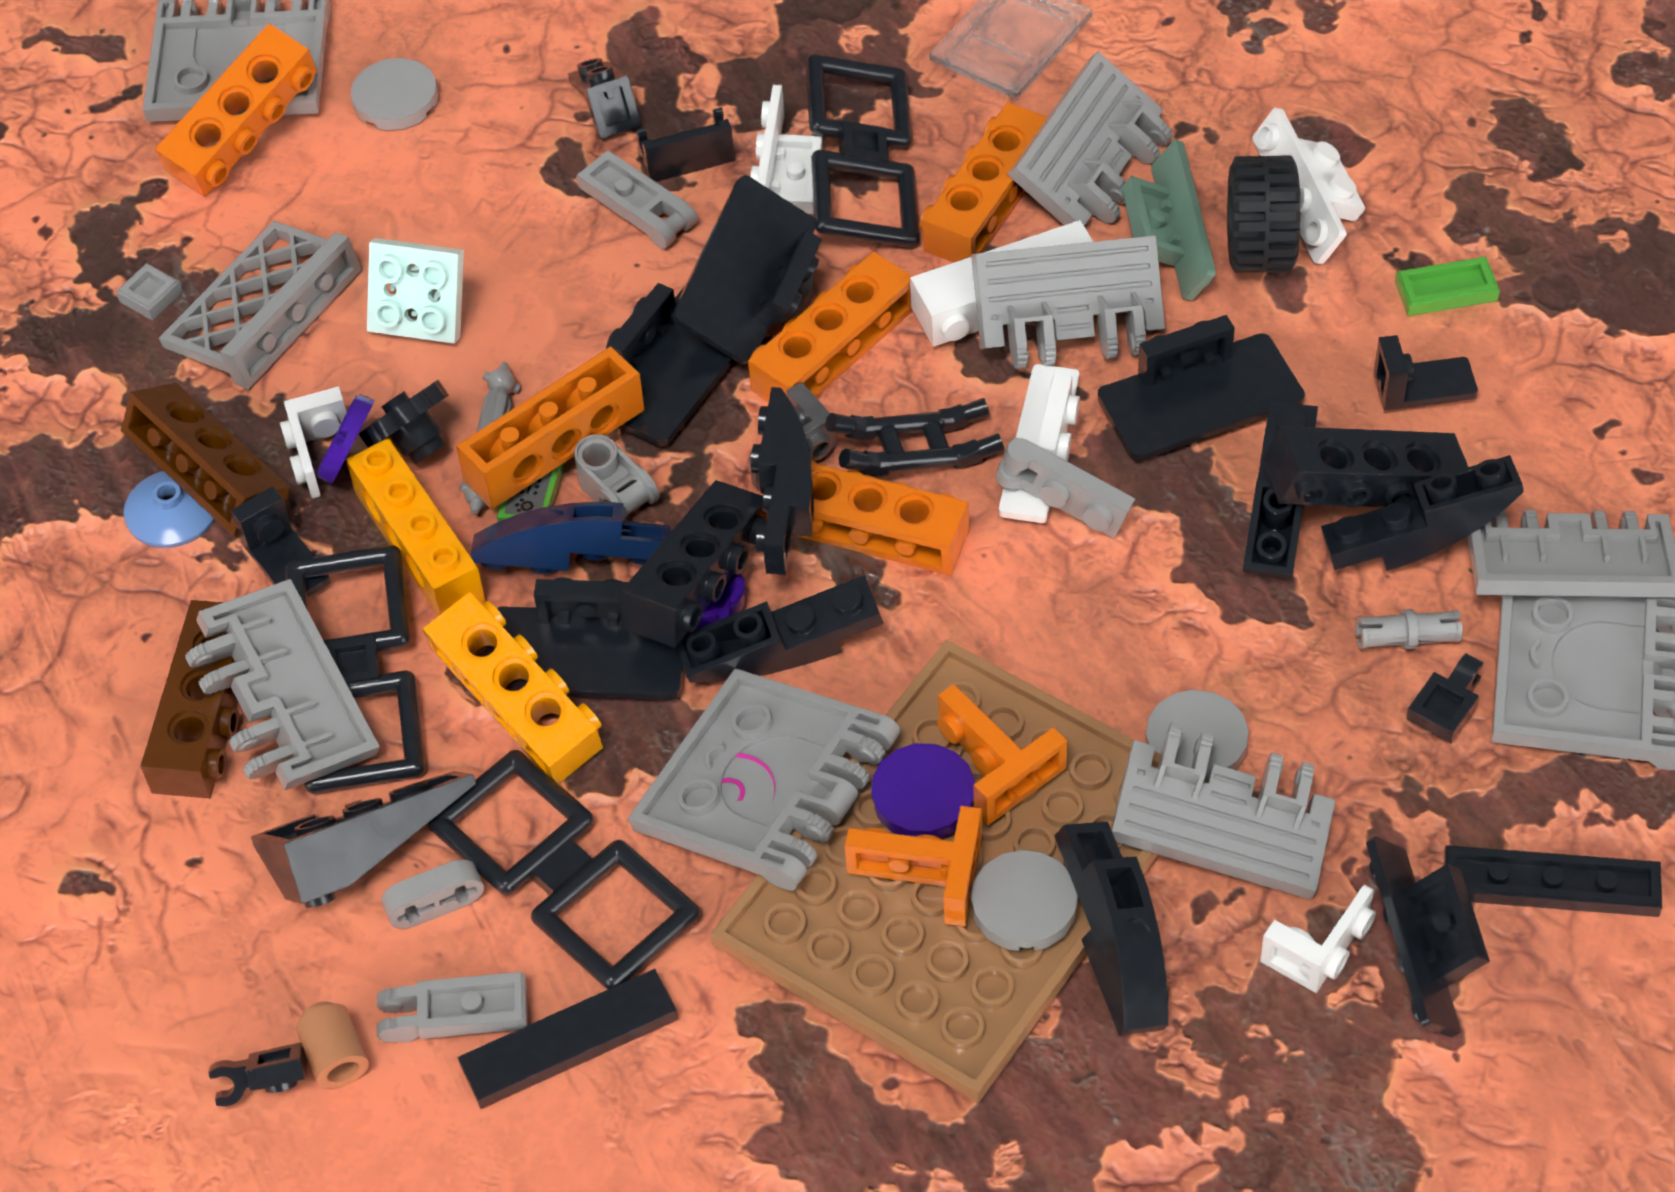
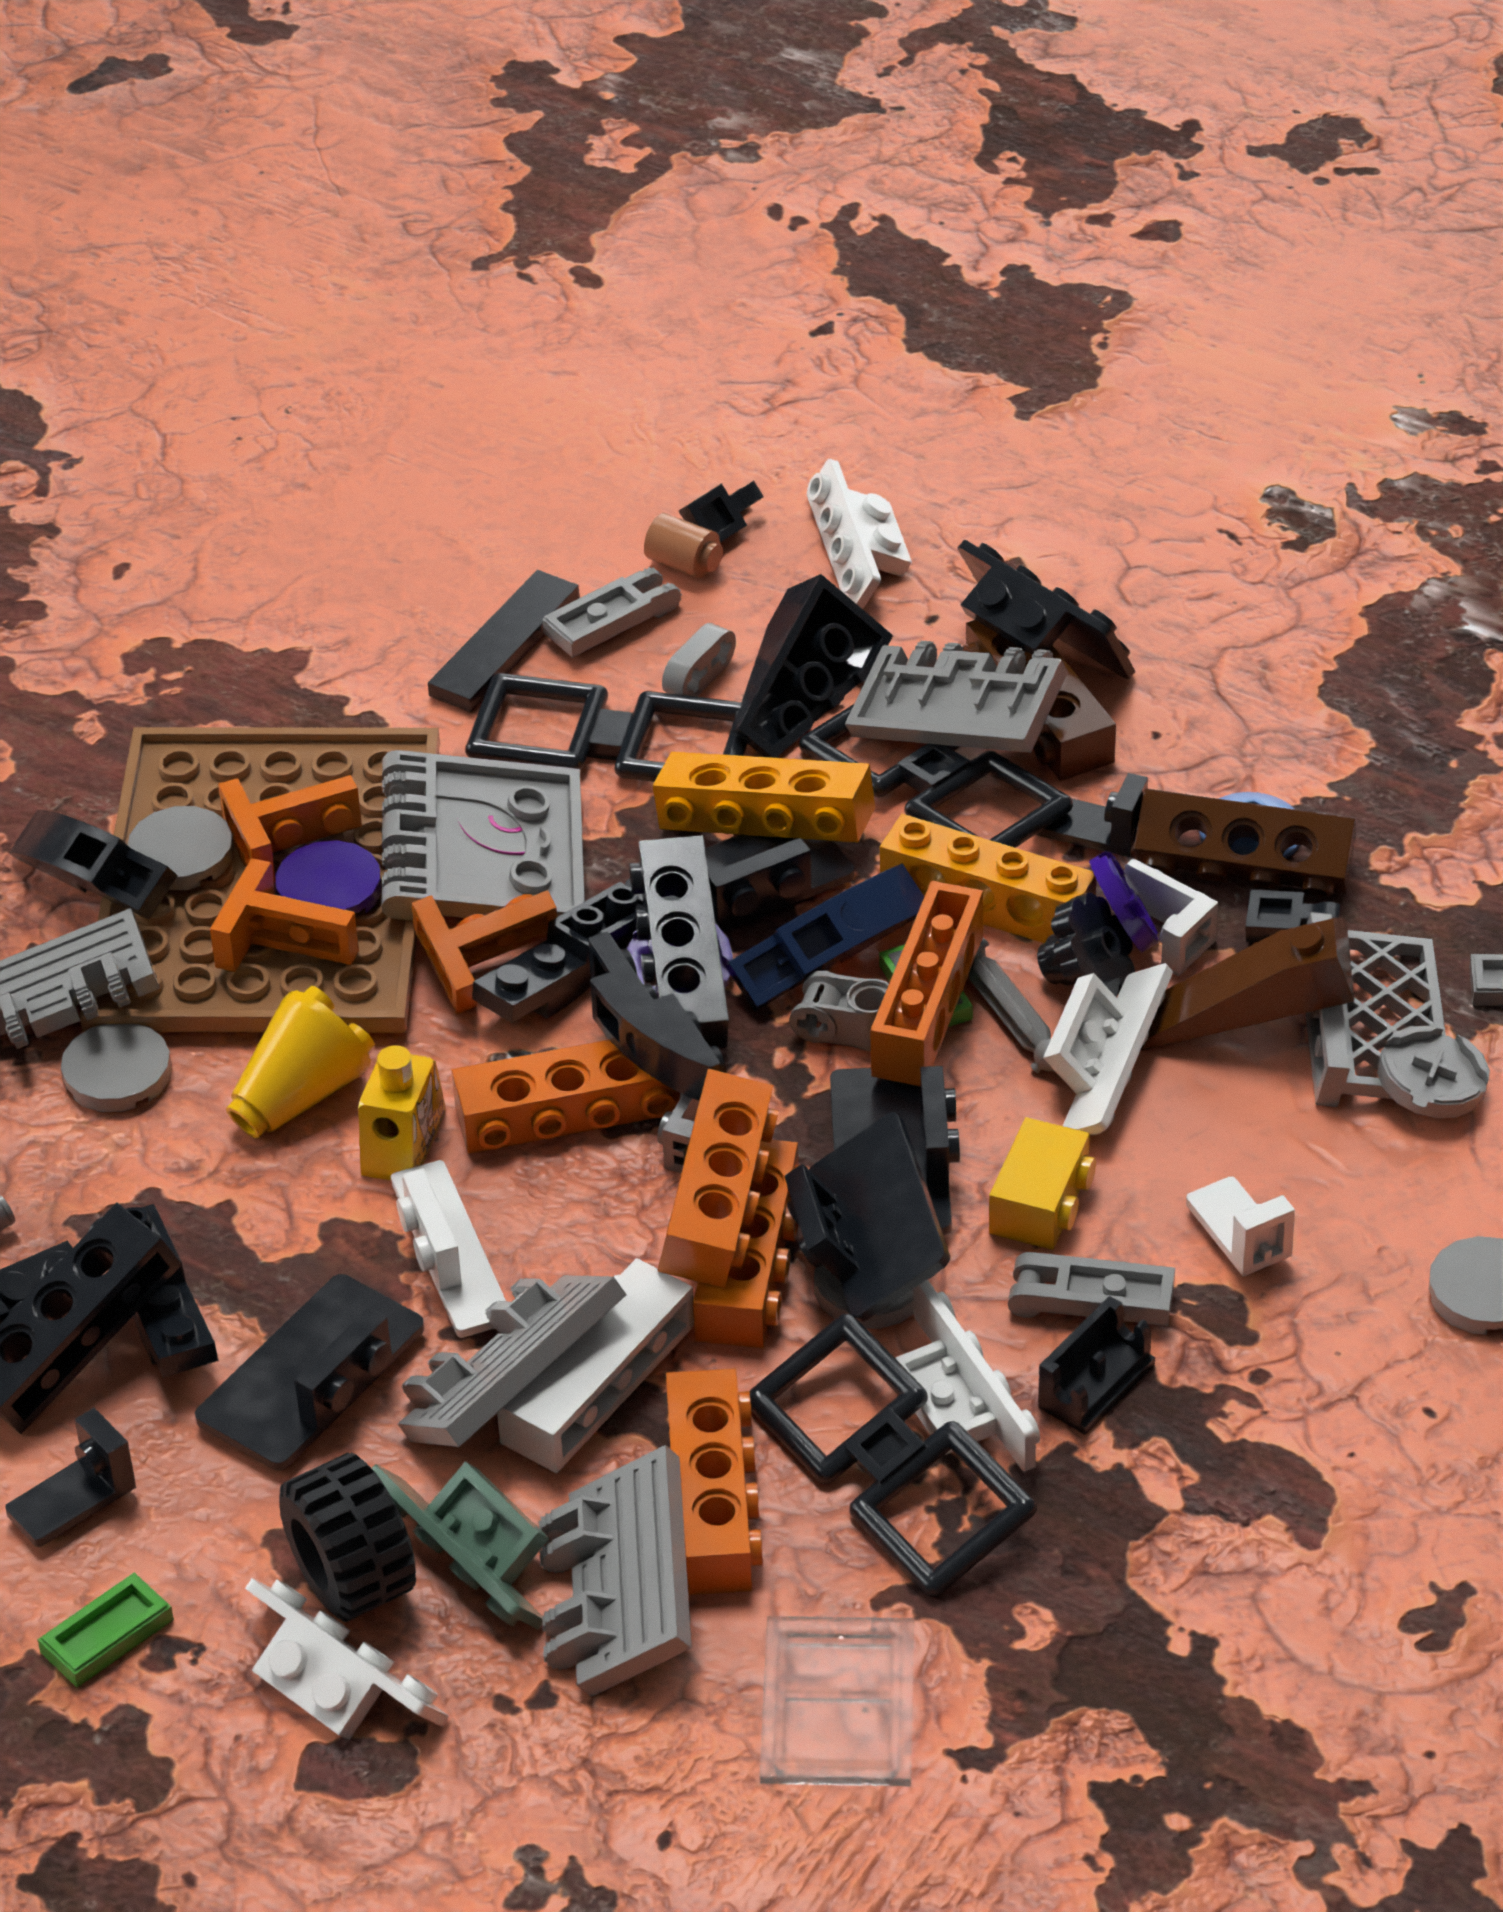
camera: 145 degrees right, 10 degrees down
light aqua plate [367,238,464,344] -> none
bracket [567,58,642,139] -> none
black piece [825,398,1005,476] -> none
light grey plate [995,438,1135,538] -> none
none -> yellow cone [226,986,375,1138]
none -> yellow torso [358,1045,446,1181]
none -> orange bracket [412,890,557,1014]
none -> orange brick [657,1069,779,1288]
none -> white bracket [807,459,912,609]
none -> black bracket [957,540,1136,680]
none -> yellow brick [989,1117,1096,1250]
none -> white bracket [1043,963,1173,1135]
none -> reddish brown wedge [1141,917,1354,1051]
none -> white bracket [1186,1176,1295,1277]
none -> black plate [1245,889,1340,942]
none -> light grey tile [1377,1026,1490,1118]

